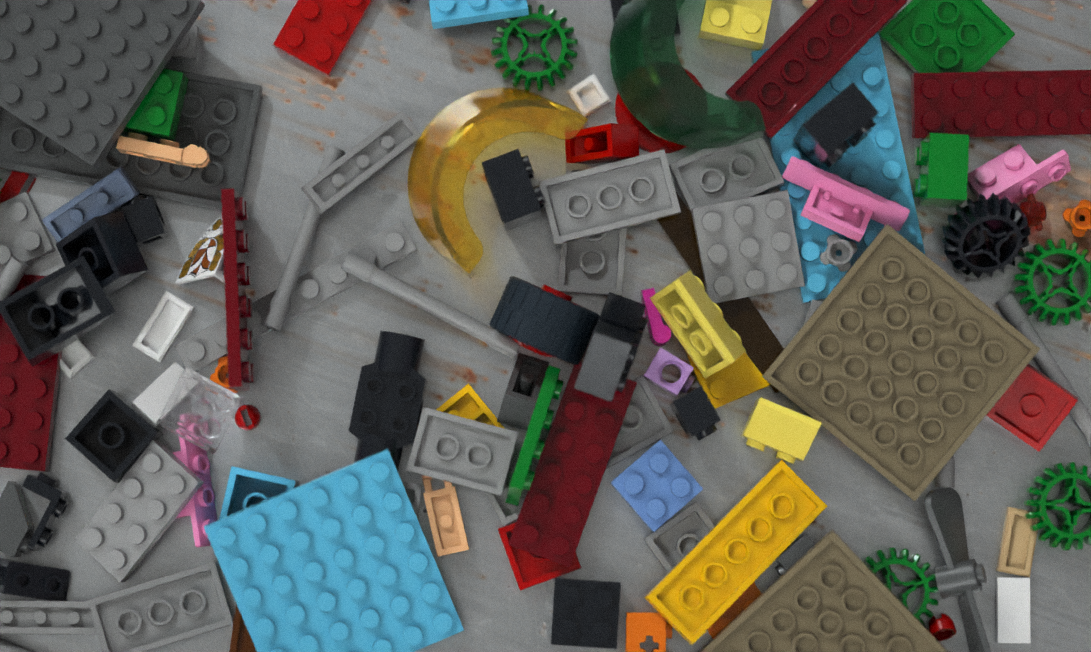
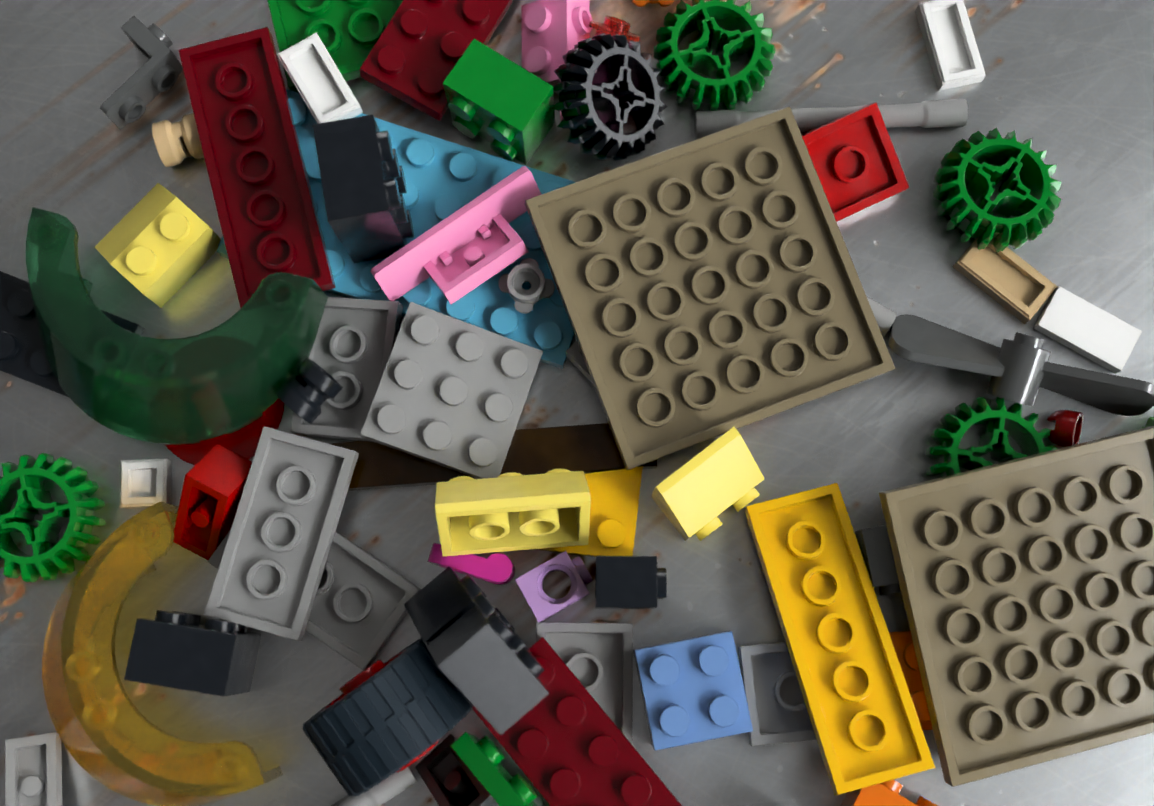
camera: 60 degrees left, 5 degrees down
none -> black wheel [275,357,343,424]
none -> white tile [277,33,363,124]

